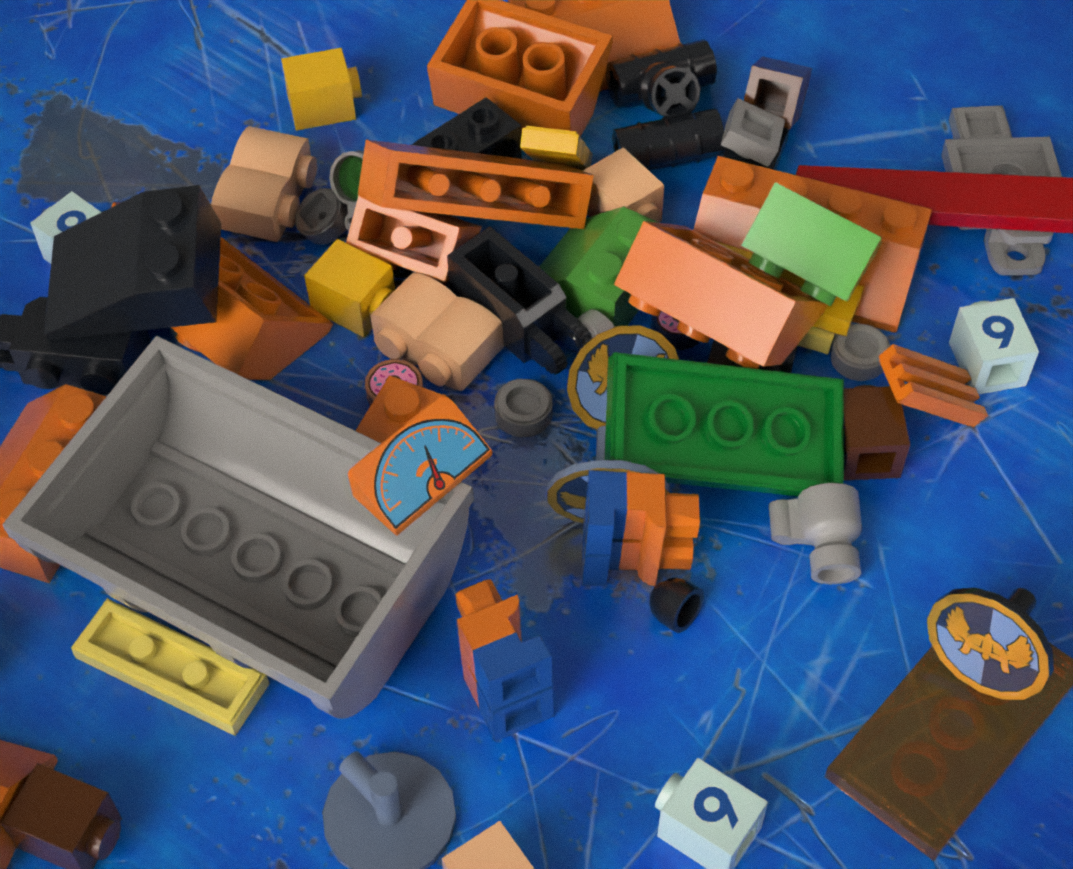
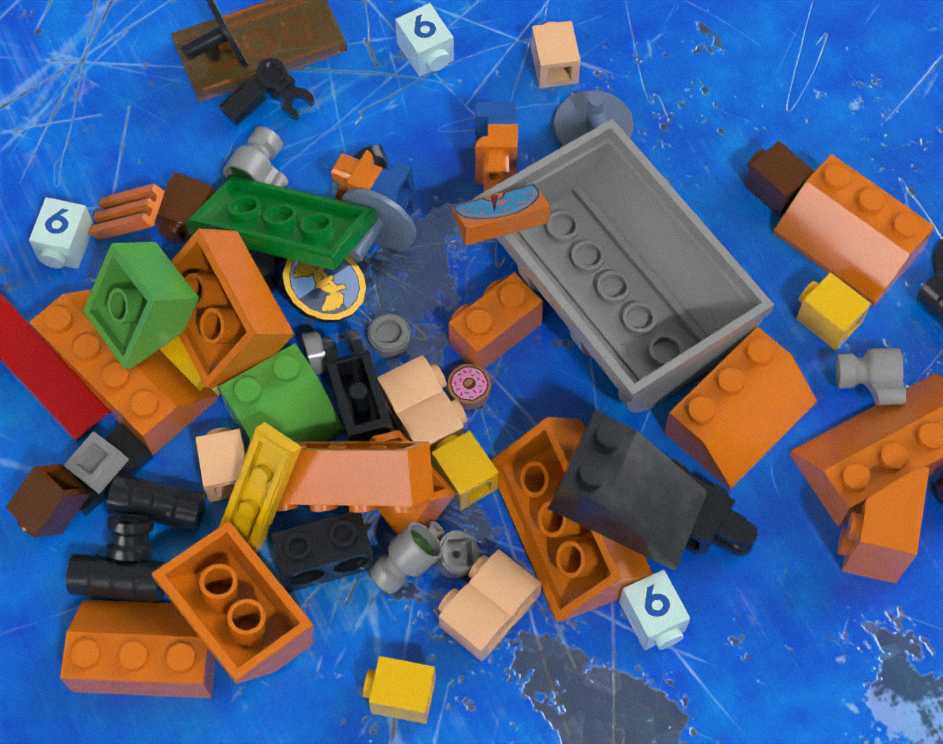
camera: 155 degrees left, 10 degrees up
none -> black bar [218,58,315,127]

